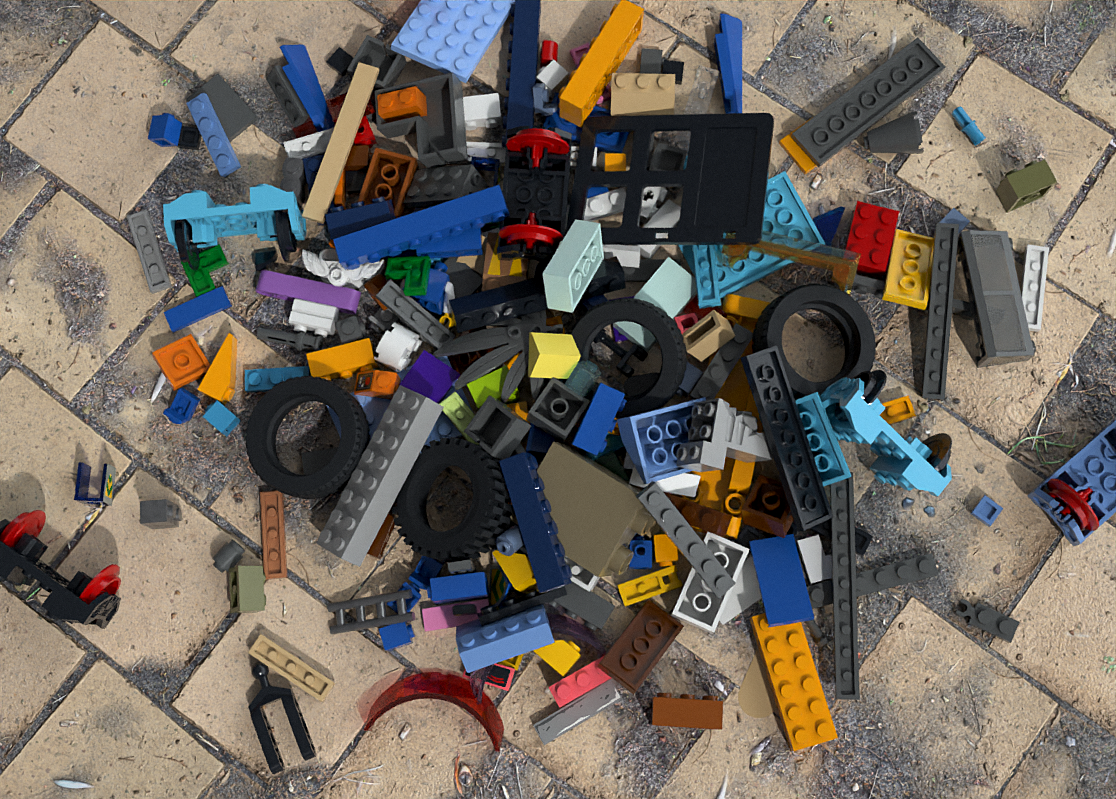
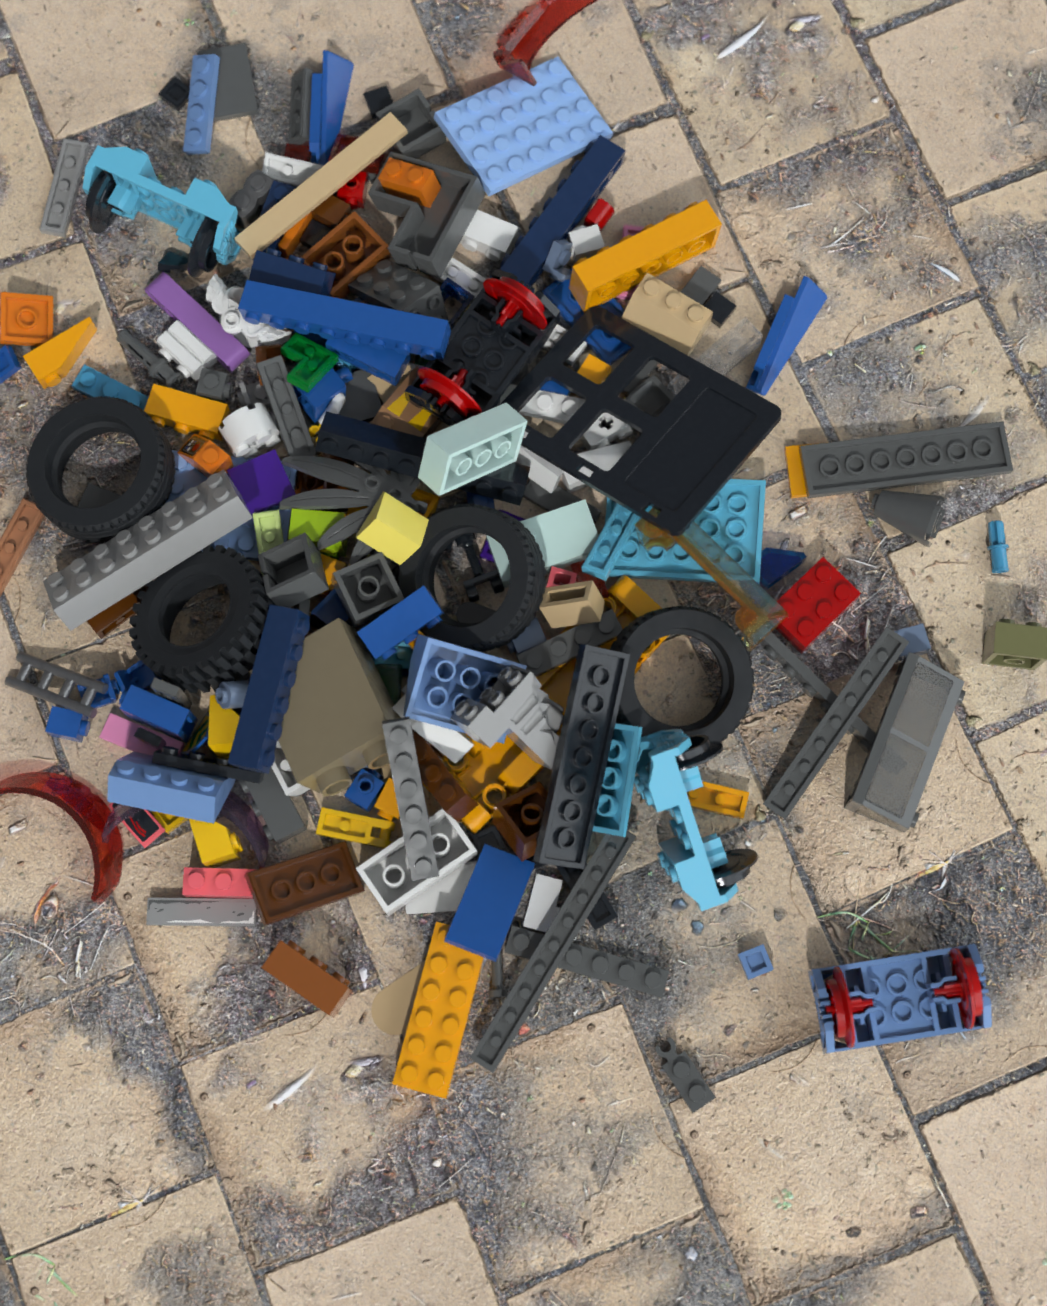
camera: 25 degrees right, 0 degrees up
blue brick [148,113,182,147] -> none
blue tile [164,286,232,333] -> none
green tile [181,244,229,297] -> none
dark azure brick [202,400,241,437] -> none
clear light blue brick [564,360,601,397] -> none
yellow tile [882,229,934,310] -> none
white plate [1017,244,1049,332] -> none

